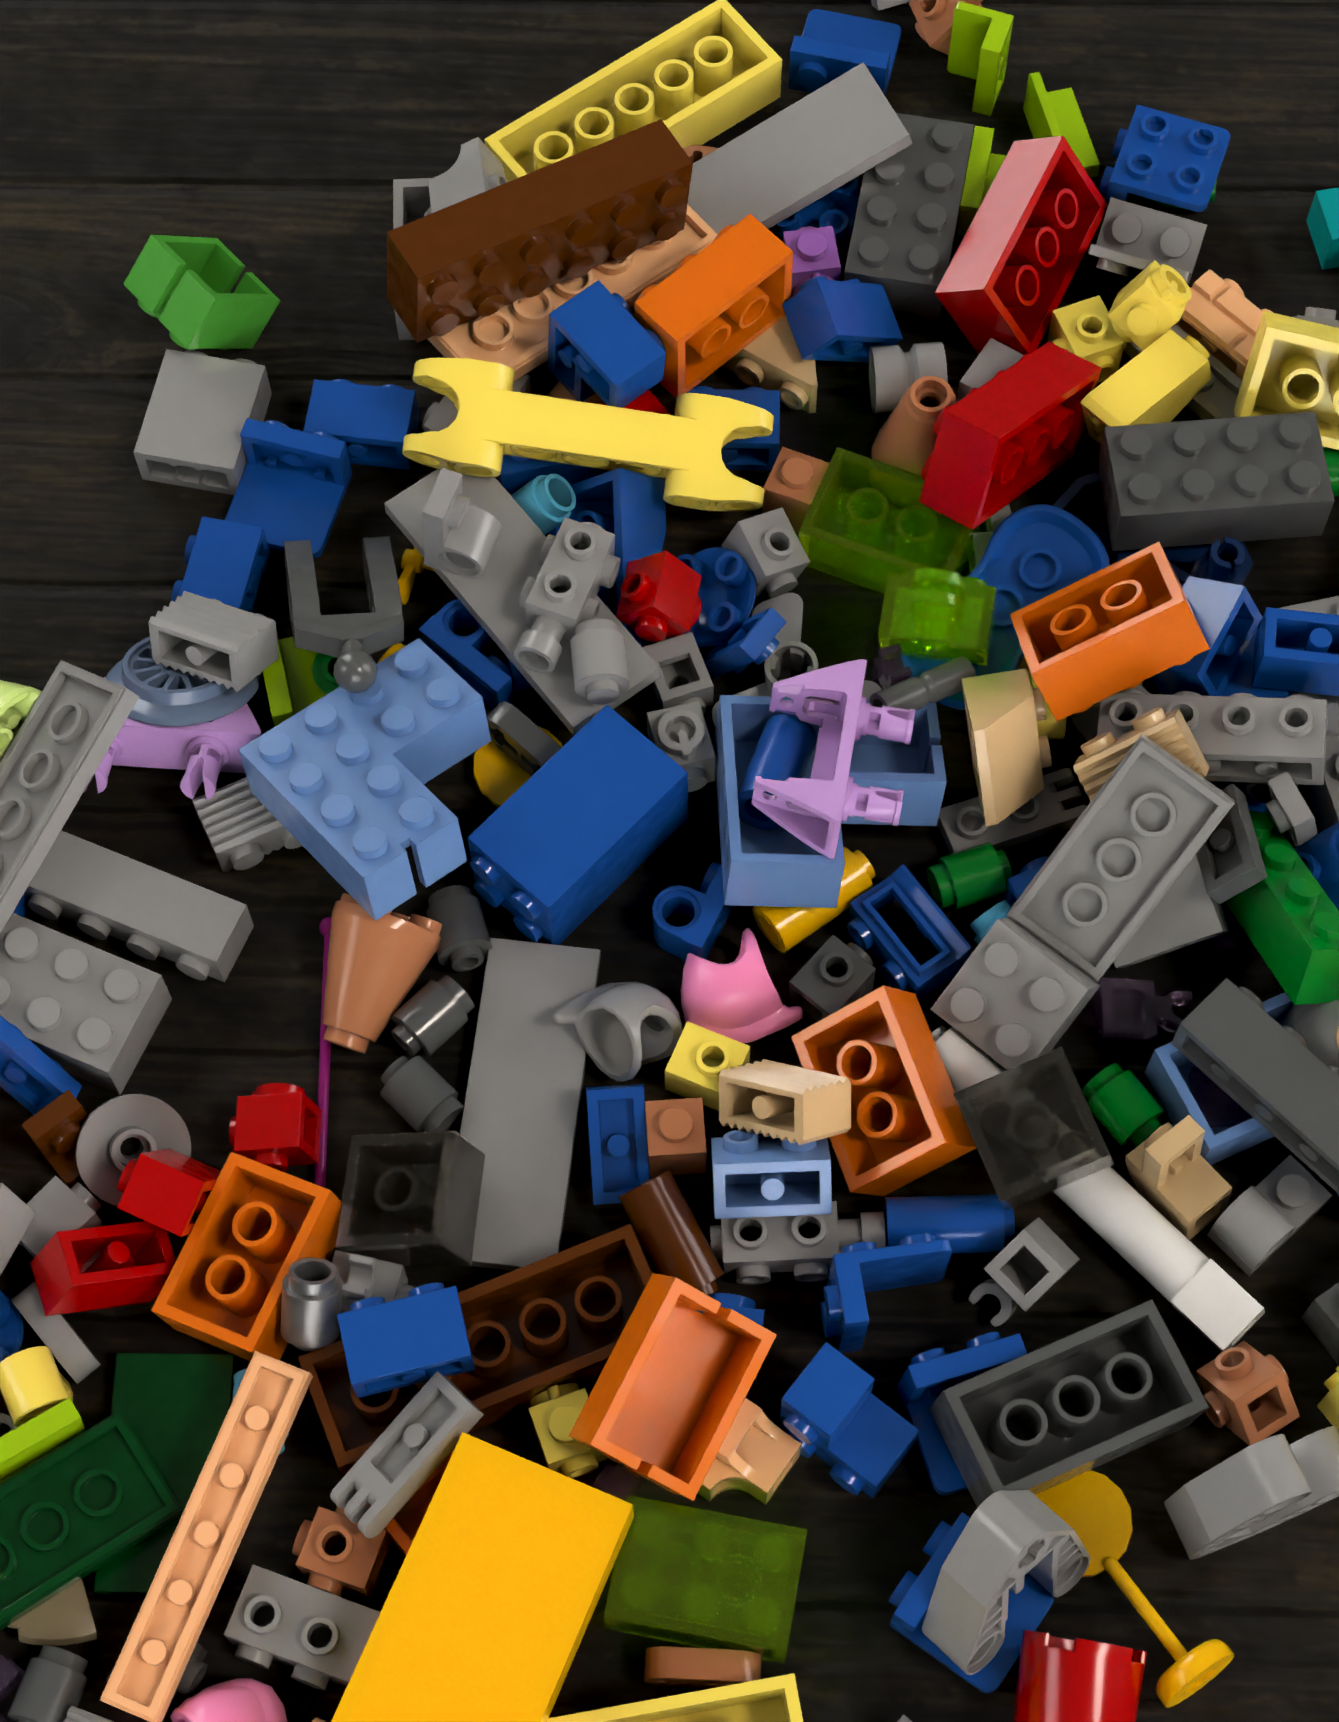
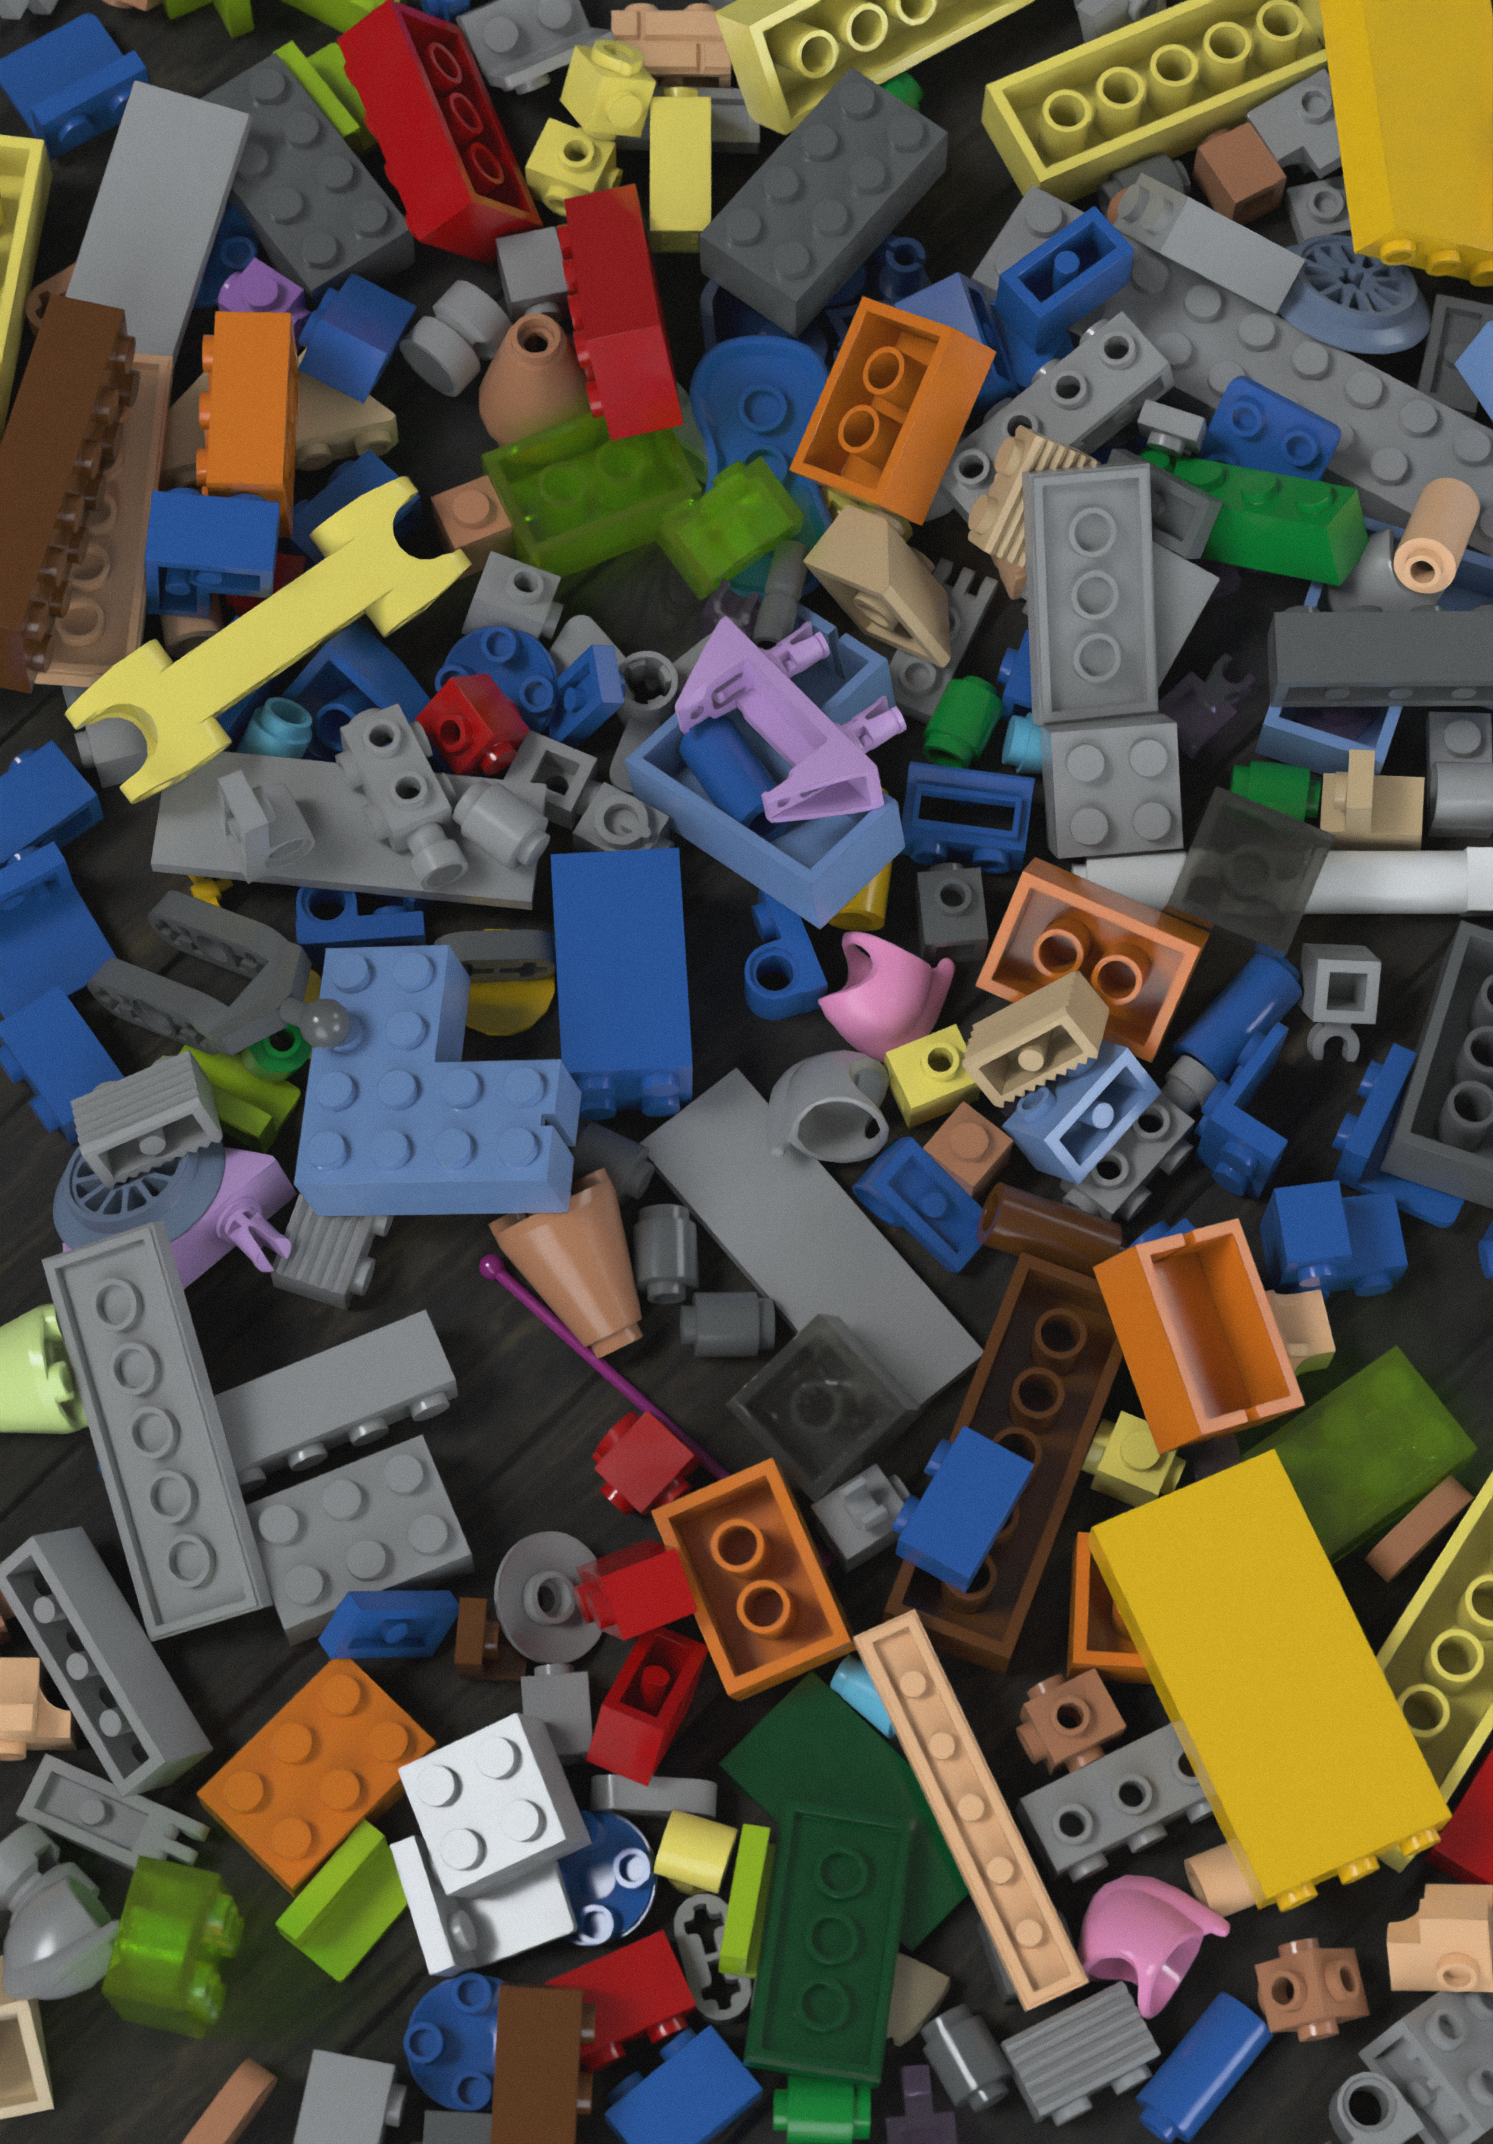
camera: 50 degrees left, 5 degrees up
flat silver brick [280,1258,343,1351] -> none
light grey hinge [330,1371,484,1538] -> none

